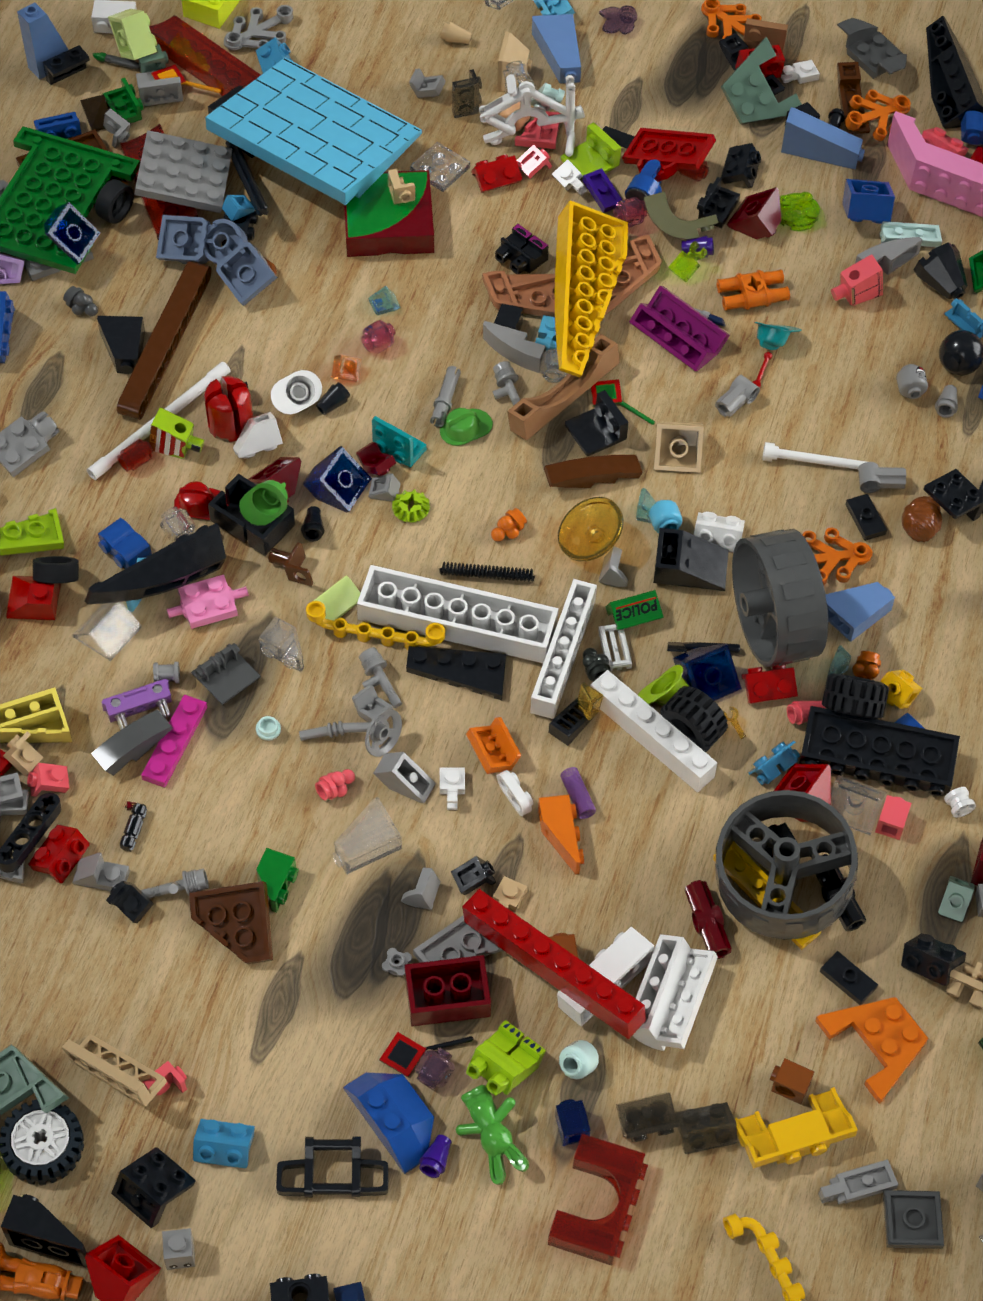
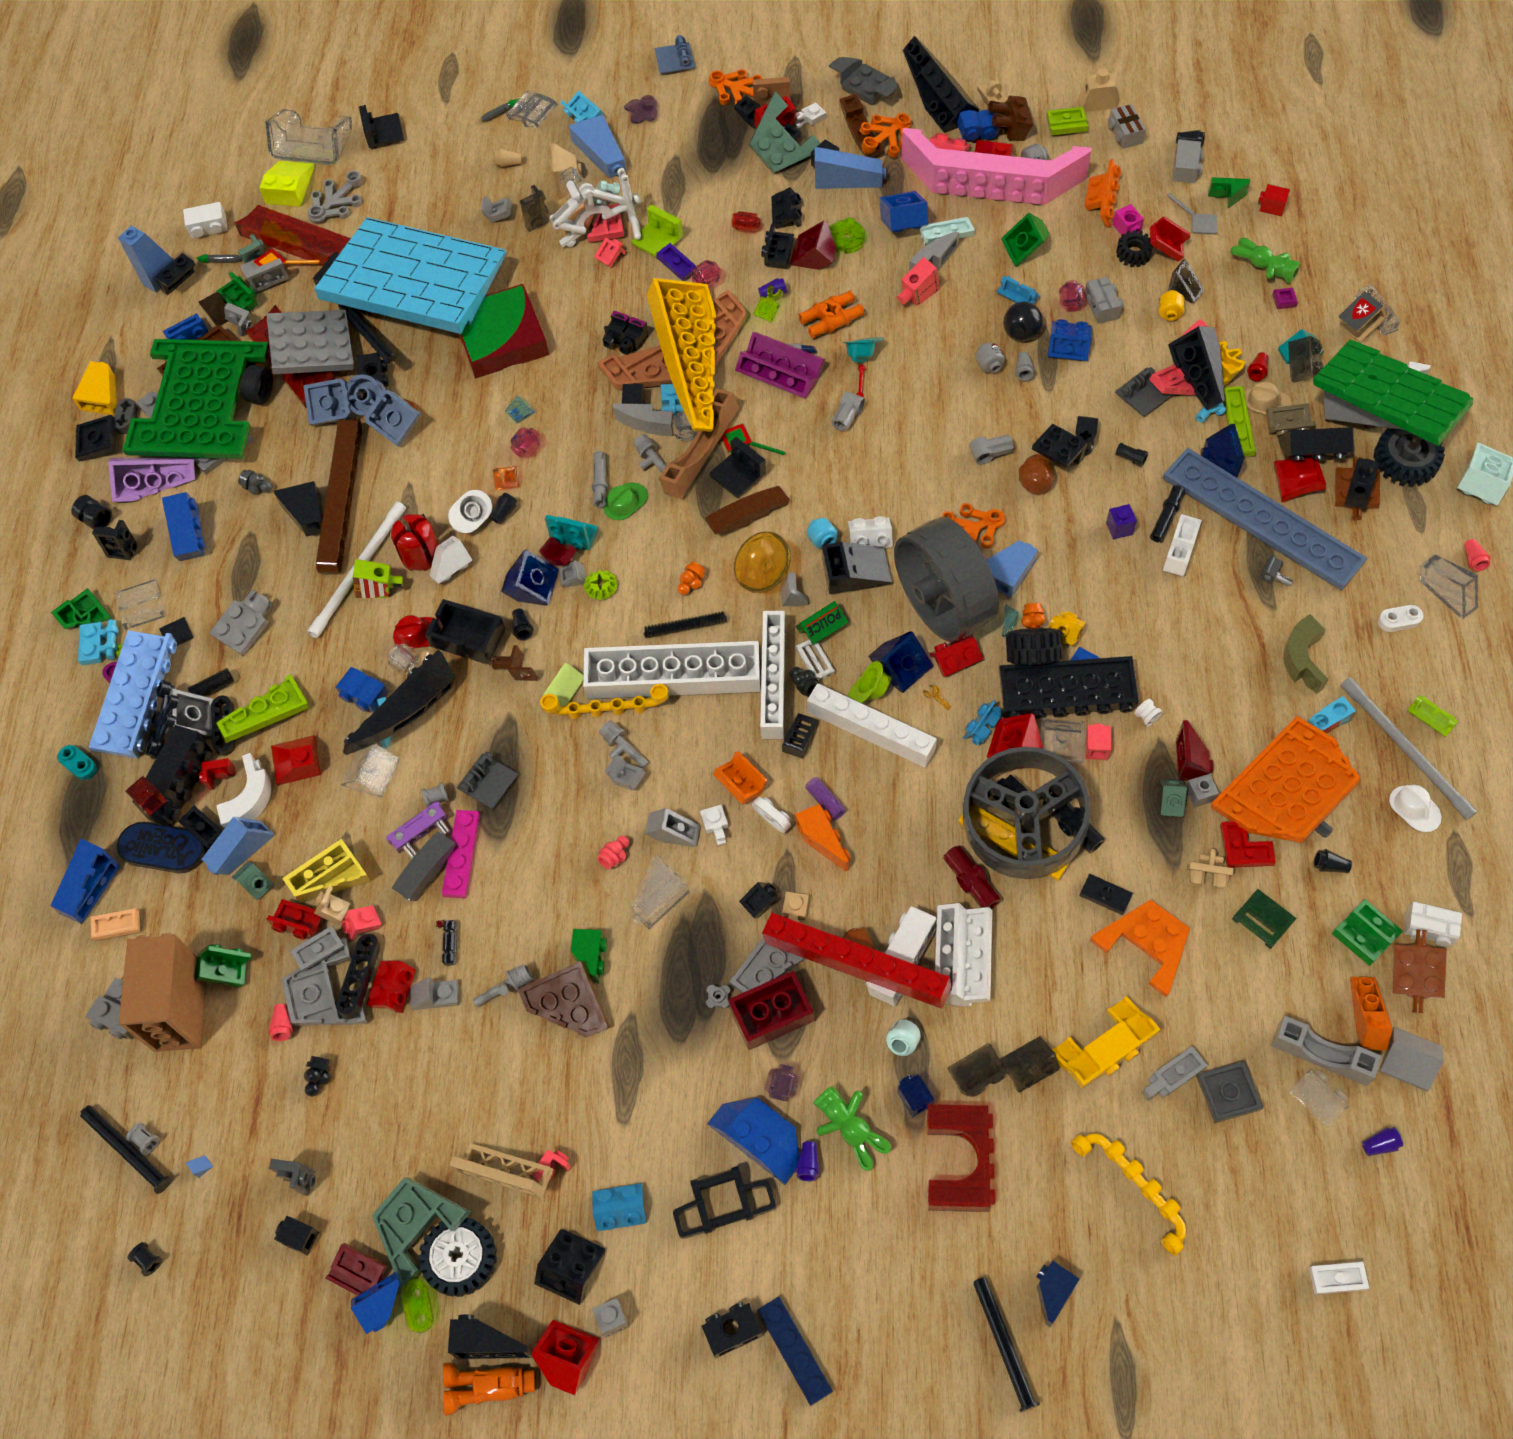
camera: 10 degrees left, 5 degrees up
black tyre [33,556,79,583] -> none
slope [44,202,101,265] -> none
black bracket [106,881,154,923] -> none
yellowish green brick [108,9,157,60] -> none
clear red brick [117,439,153,472] -> none
bright pink plate [167,575,249,629] -> none
dark azure slope [222,195,255,221] -> none
bright green piece [239,480,288,526] -> none
dark red slope [248,457,302,503] -> none
dark azure bracket [255,37,293,73] -> none
light aqua plate [256,716,281,741] -> none
clear slope [259,617,304,672] -> none
light grey dish [299,709,402,757] -> none
piece [379,1032,474,1077] -> none
tan bracket [388,169,415,204] -> none
light grey tile [401,868,441,910] -> none
black wing [406,646,506,701] -> none
clear plate [410,142,470,192] -> none
lime hips [466,1020,546,1096] -> none
red bracket [471,154,523,193] -> none
white plate [552,160,587,196] -> none
clear yellow slope [577,682,603,721] -> none
black sticker [603,126,635,148] -> none
red plate [622,128,716,211] -> none
clear light blue slope [636,488,656,523] -> none
olive arch [643,191,718,239] -> none
tan slope [654,421,704,473] -> none
black tyre [660,686,728,752] -> none
black piece [667,642,740,653] -> none
white piece [762,442,866,470] -> none
dark orange brick [770,1058,814,1105] -> none
coral cone [787,700,826,725] -> none
black pin [828,108,845,129] -> none
black plate [845,494,887,541] -> none
black bracket [901,933,966,986] -> none
black cone [913,242,968,299] -> none

